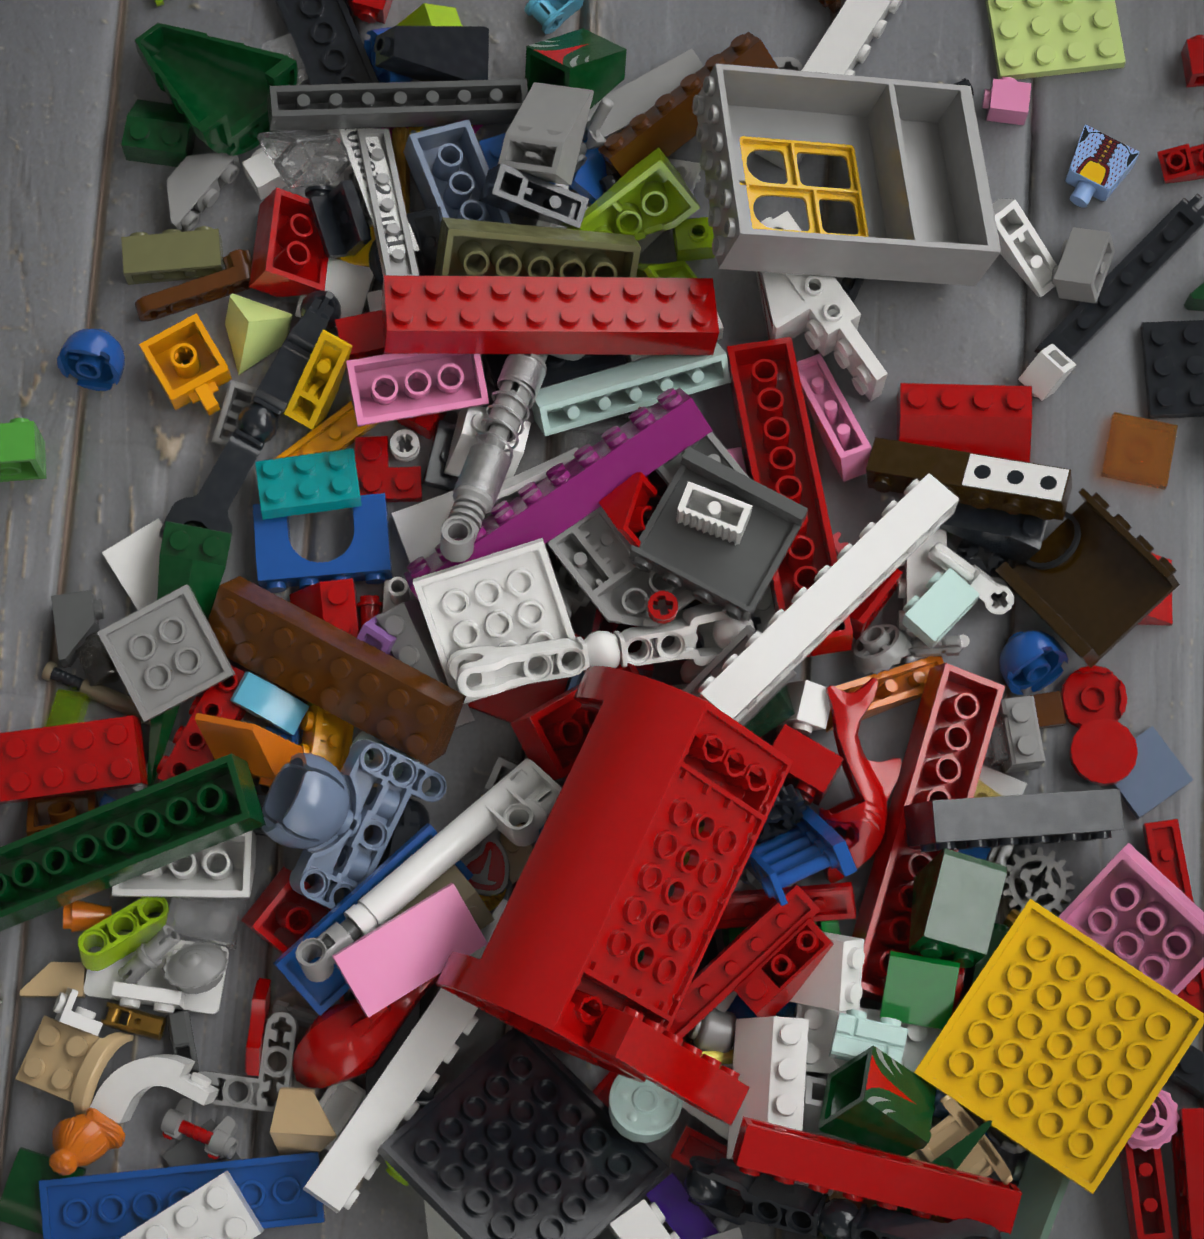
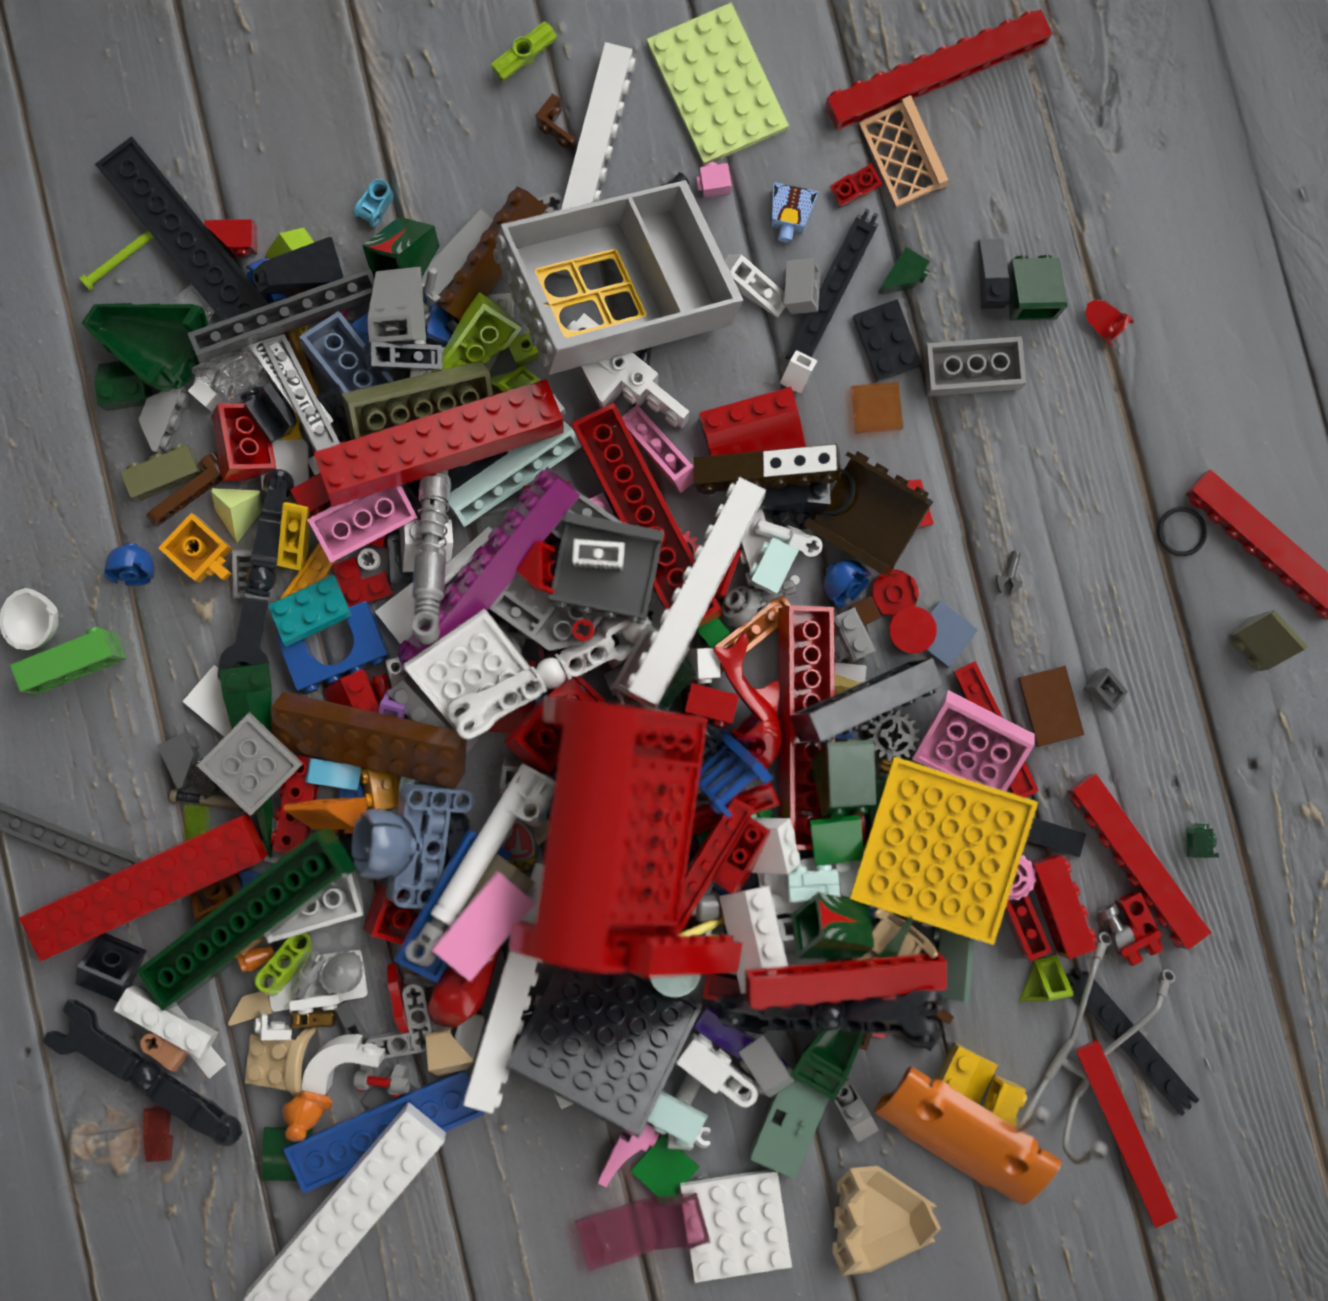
camera: 20 degrees left, 10 degrees up
none -> green brick [696,618,730,648]

